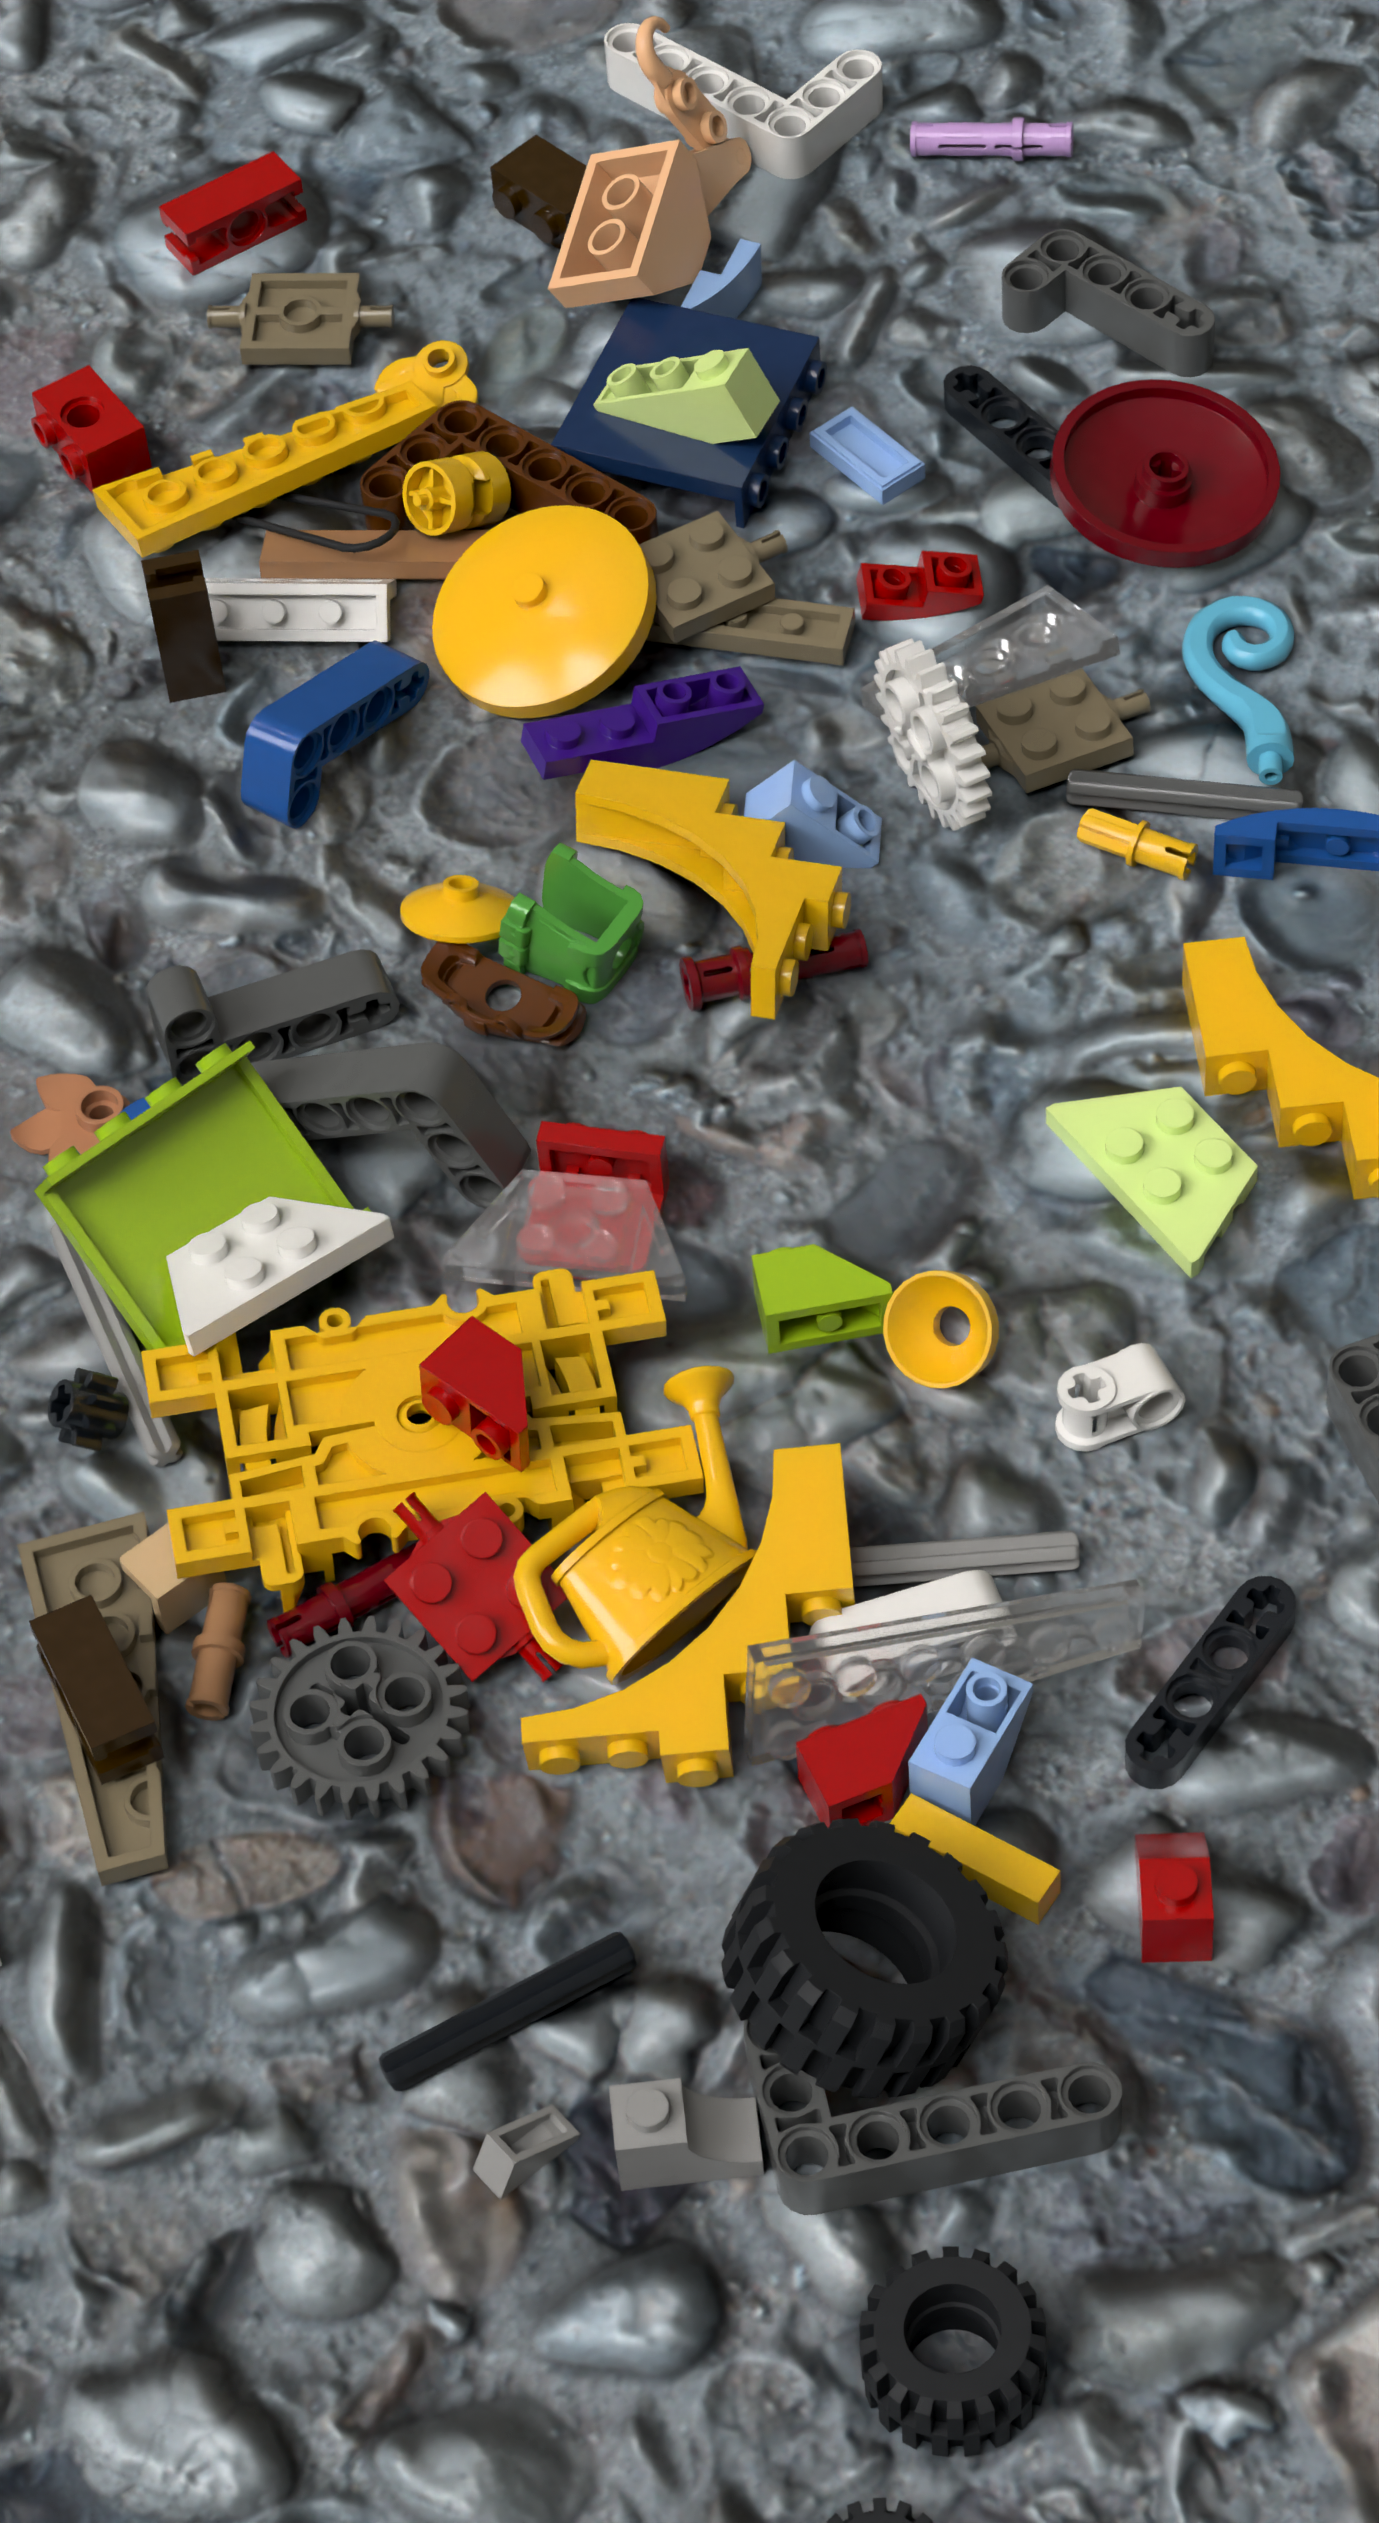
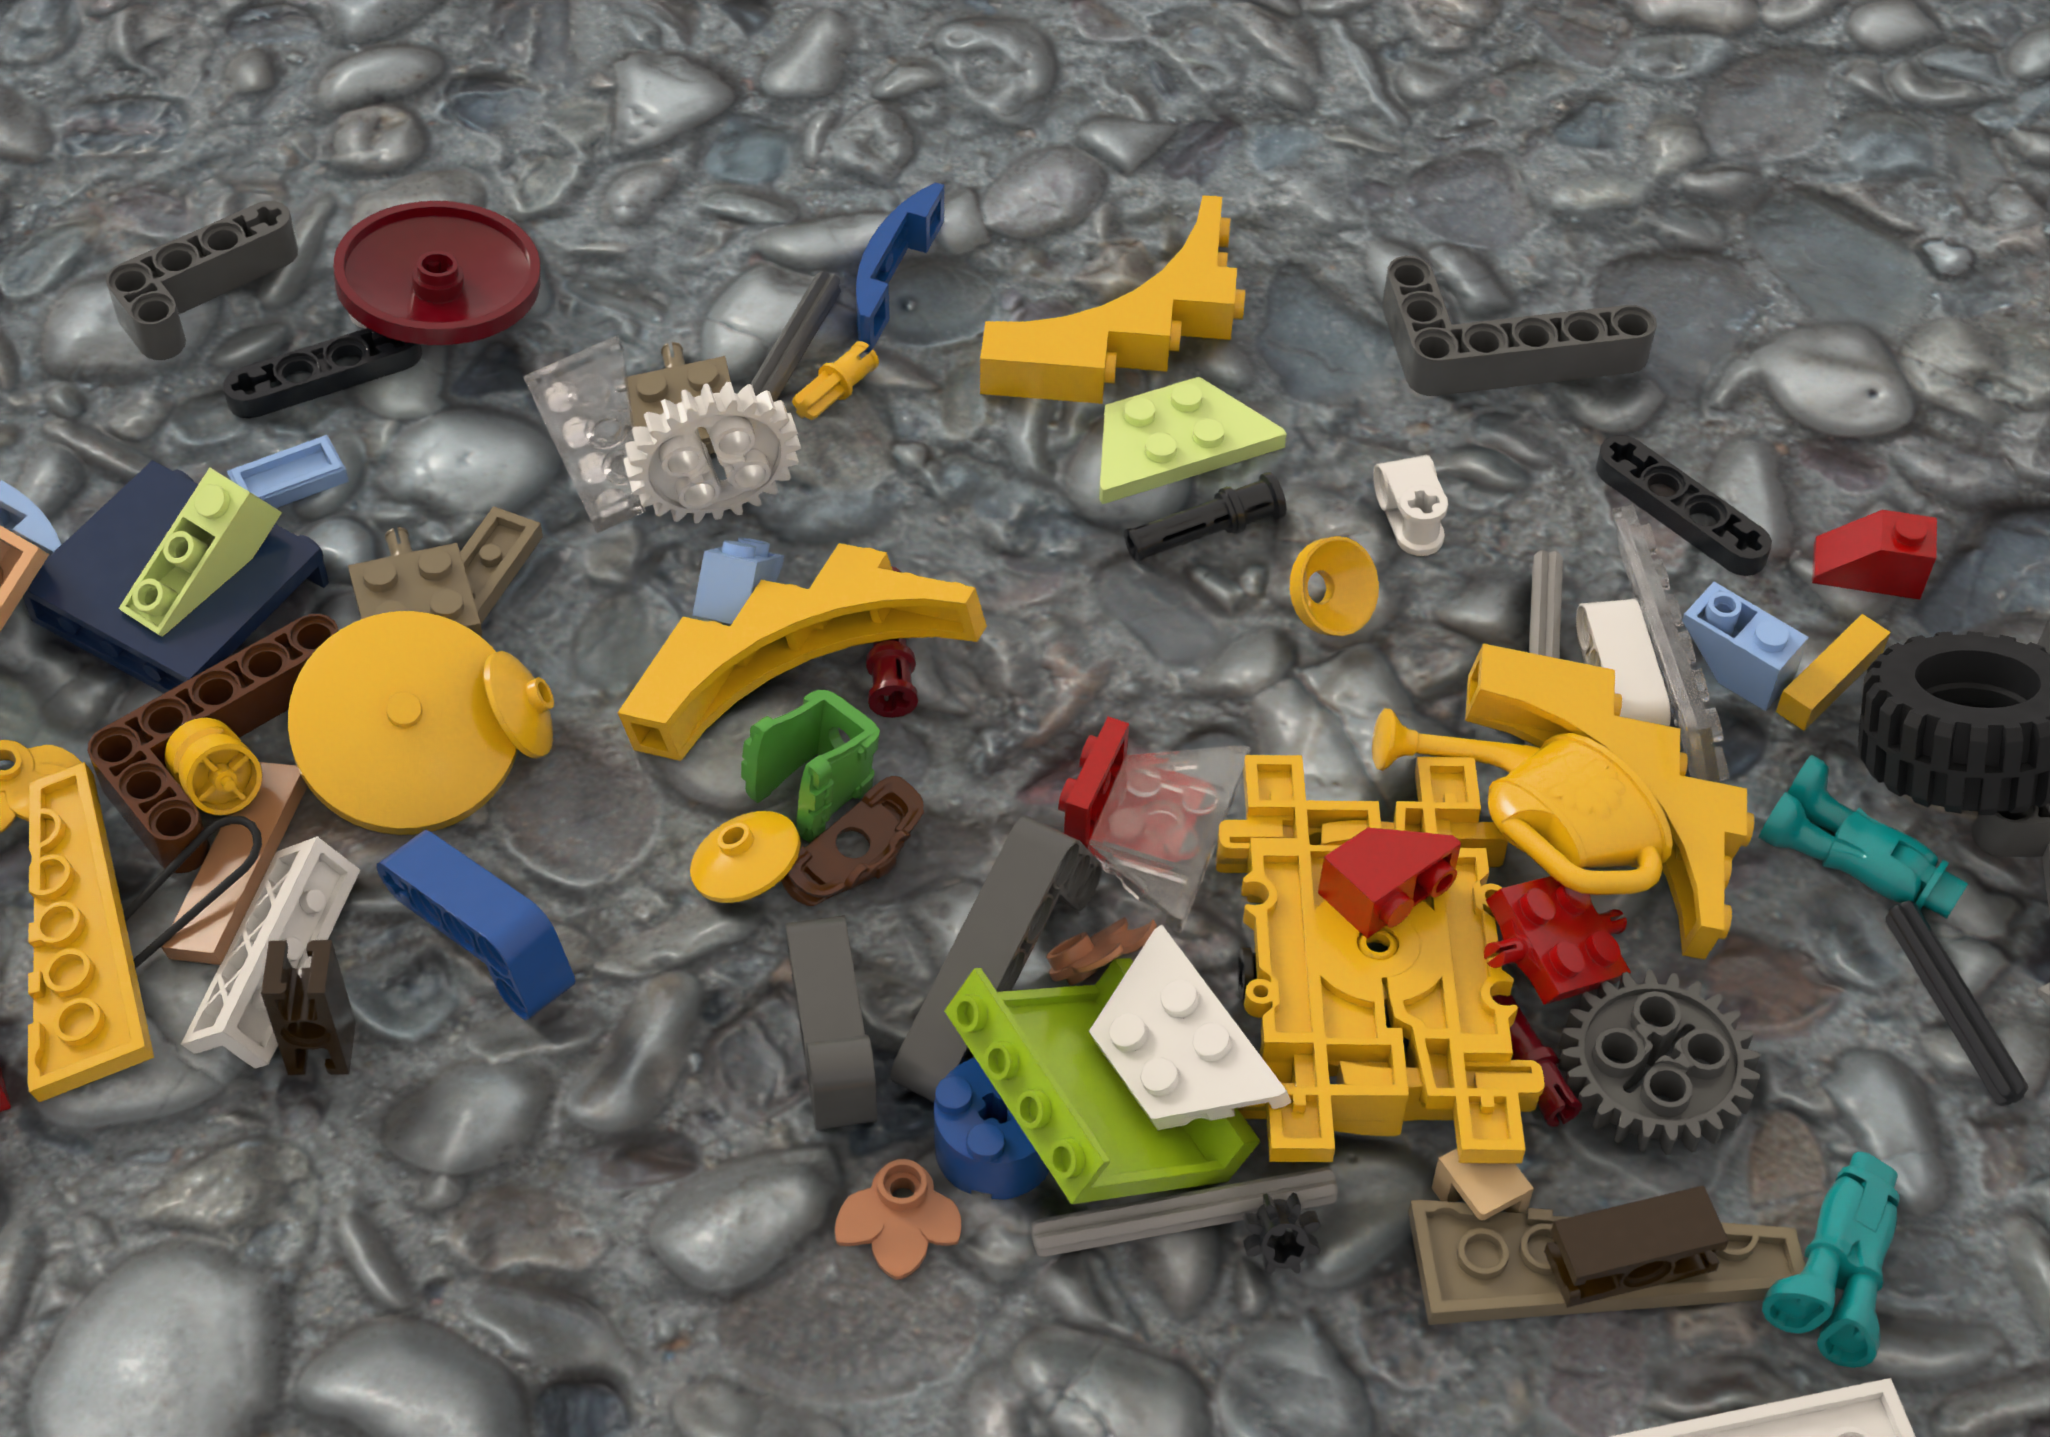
camera: 85 degrees left, 0 degrees up
medium nougat pin [185,1582,252,1721] -> none
dark purple slope [521,666,764,780] -> none
lime slope [751,1244,893,1354] -> none
red slope [795,1693,928,1827] -> none
red slope [856,550,984,621] -> none
medium azure plant [1182,596,1295,785] -> none
none -> yellow dish [483,651,554,759]
none -> nougat plate [1046,917,1157,985]
none -> black pin [1124,472,1287,562]
none -> teal piece [1758,754,1968,919]
none -> teal piece [1762,1152,1900,1368]

